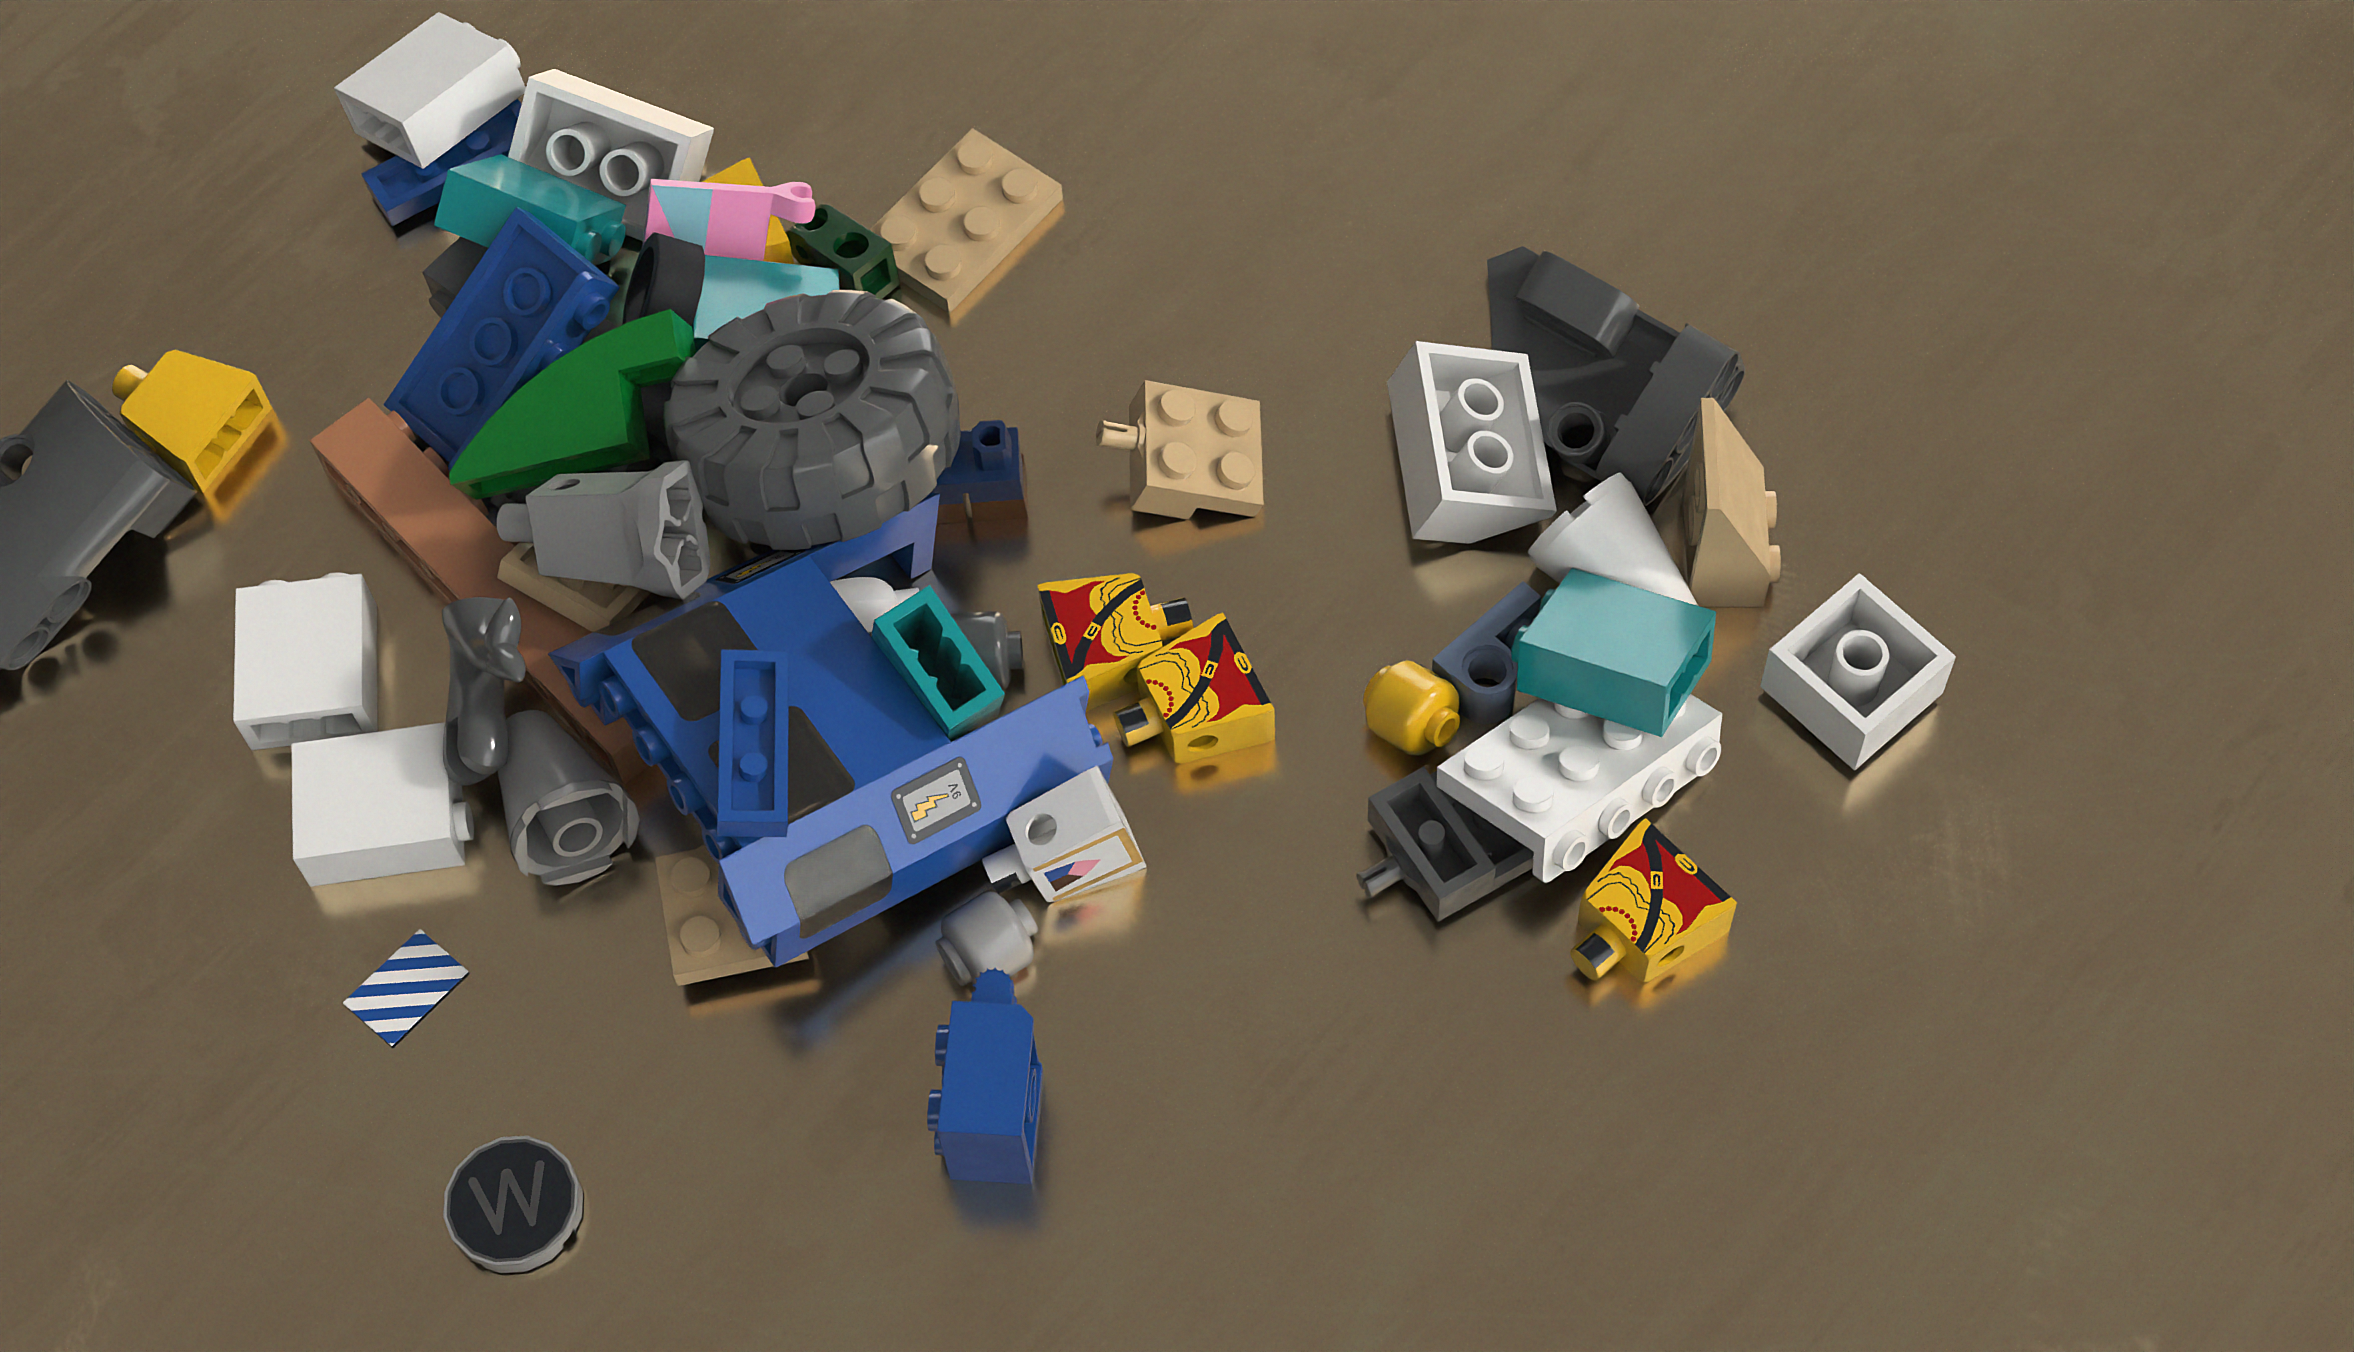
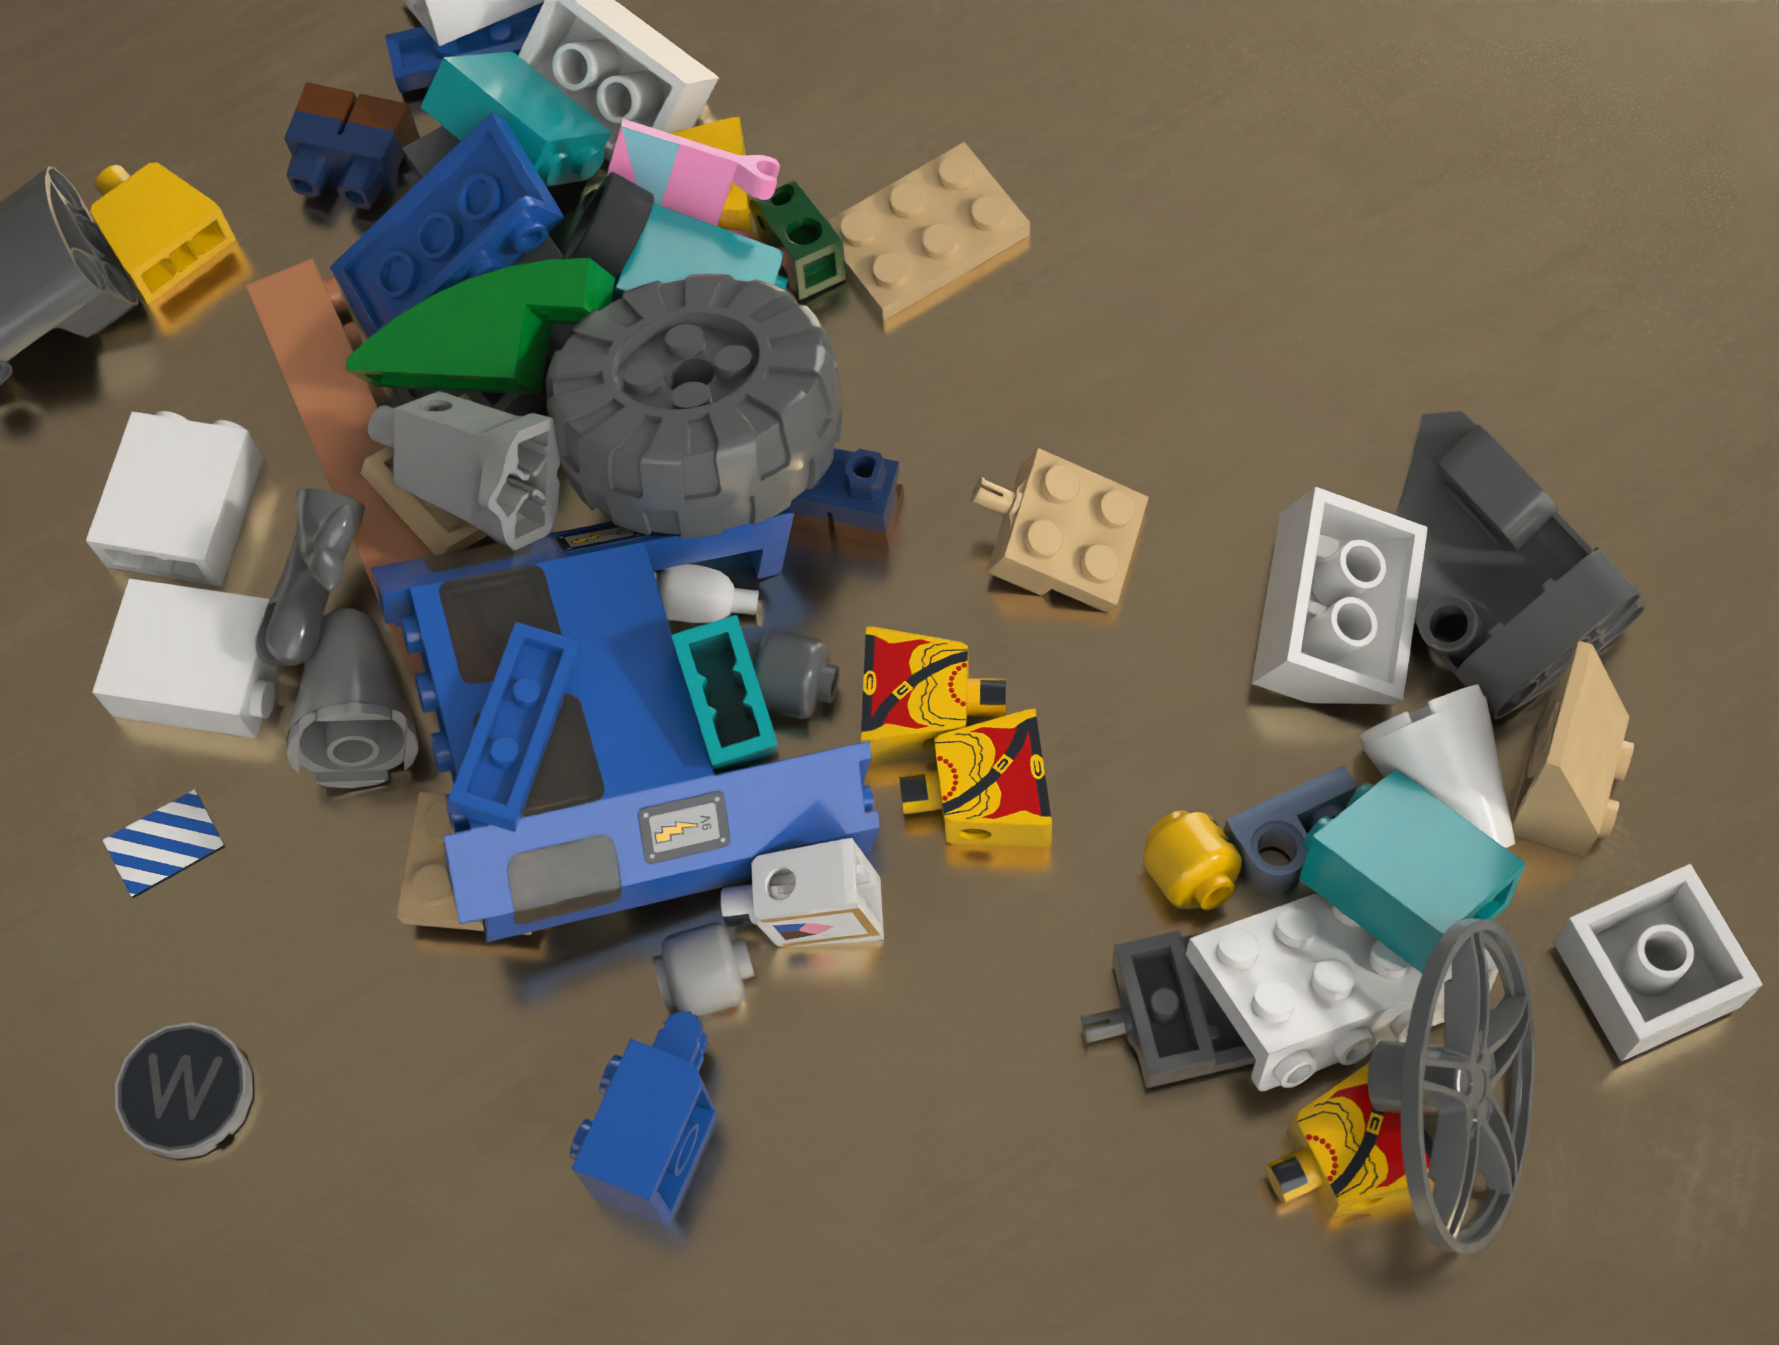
camera: 20 degrees right, 5 degrees up
none -> dark blue hips [284,82,420,210]
none -> dark grey wheel [1368,918,1535,1254]

